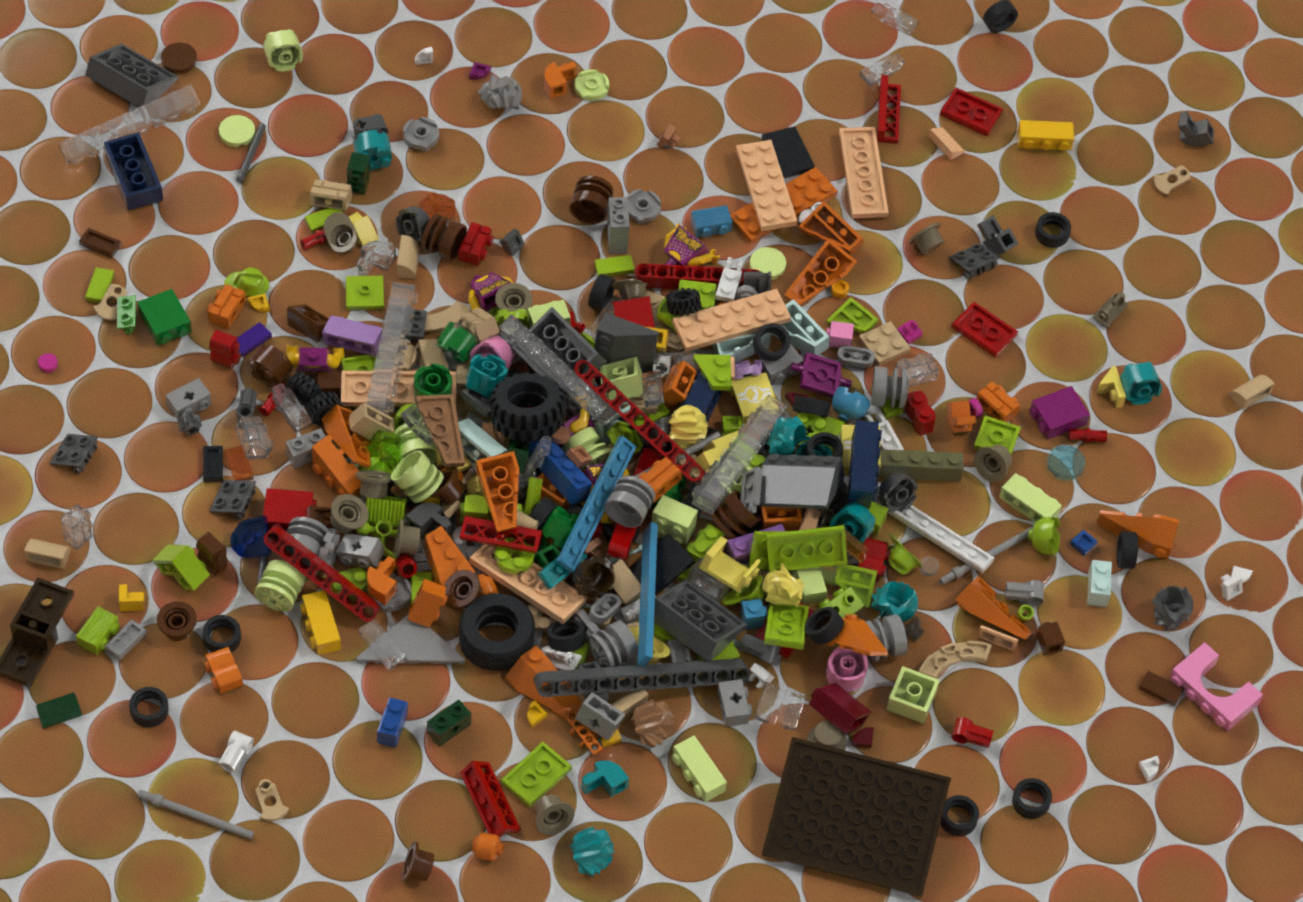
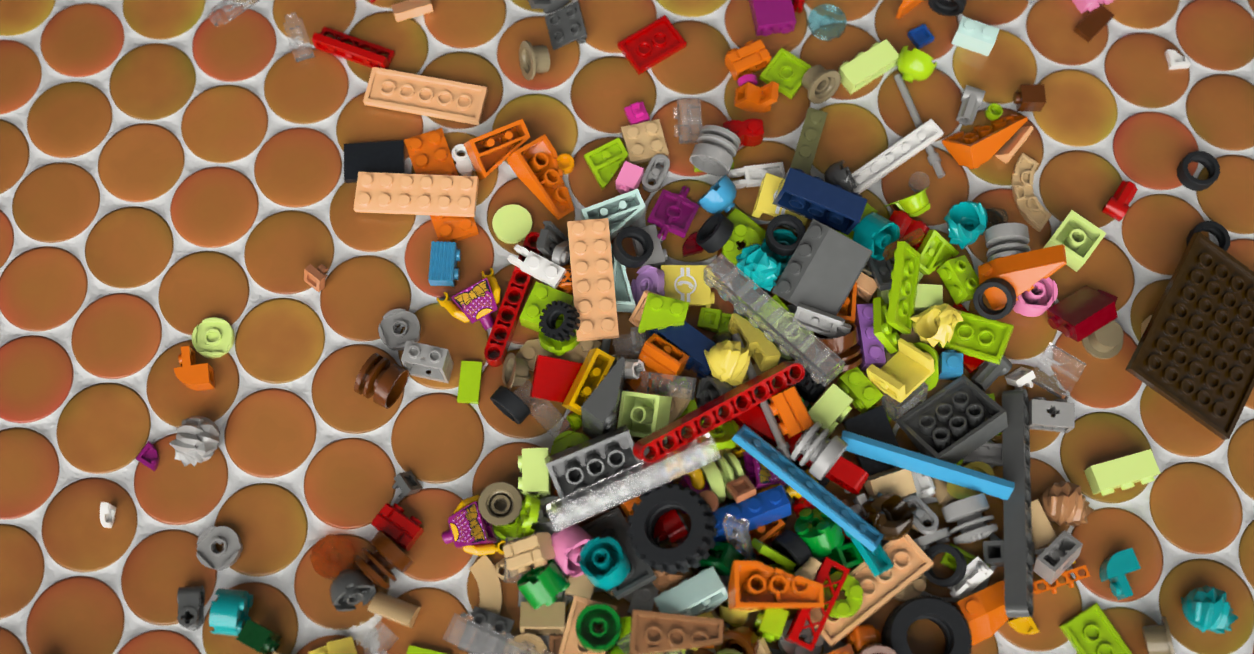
camera: 70 degrees left, 15 degrees up
red arm [569,311,585,334] -> none

